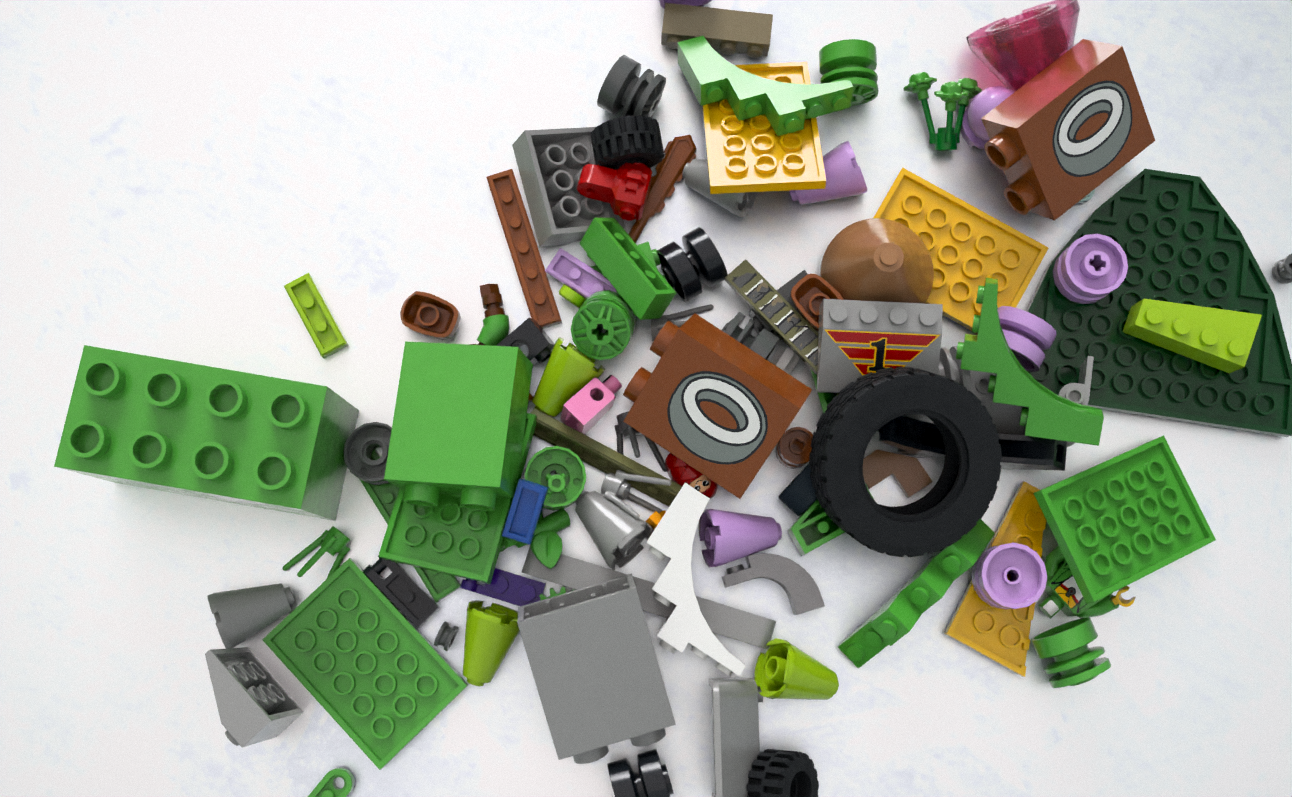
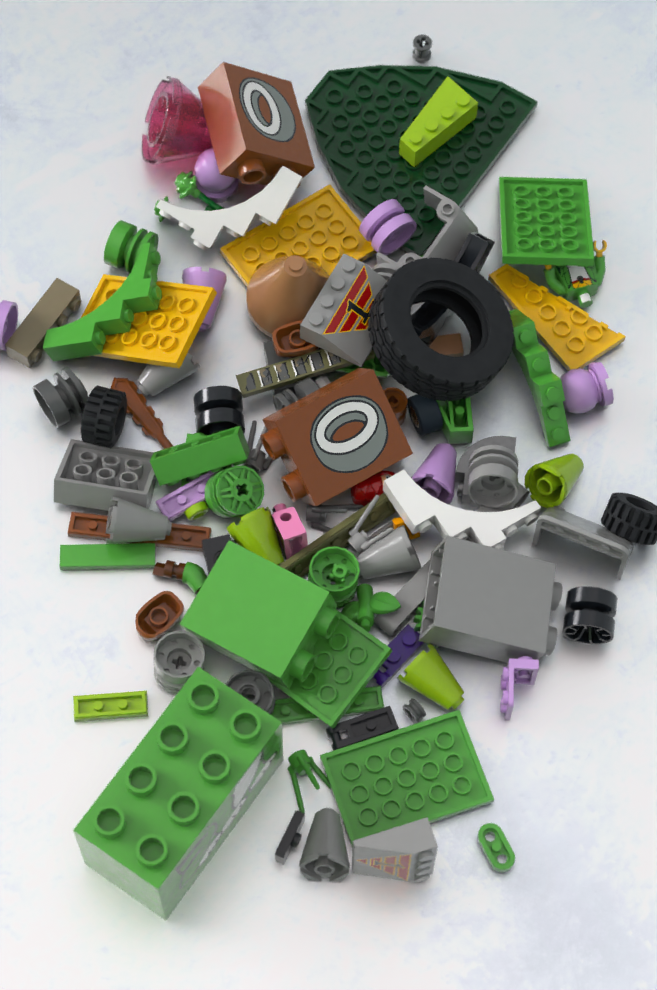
camera: 65 degrees left, 15 degrees down
blue tile [502,479,549,545] -> none
red piece [577,162,653,221] -> none
bright green arch [956,278,1104,446] -> none
lavender wheel [971,543,1047,609] -> none
bright green wheel [1031,617,1111,688] -> none
lavender wheel [1053,234,1128,304] -> none
none -> bright green tile [60,543,156,570]
none -> light grey cone [105,496,172,544]
none -> light grey wheel [154,631,205,694]
none -> white arch [156,166,303,250]
none -> black plate [275,810,305,865]
none -> light grey wheel [468,445,518,508]
none -> lavender bracket [500,656,539,720]
none -> lavender tile [560,362,614,414]

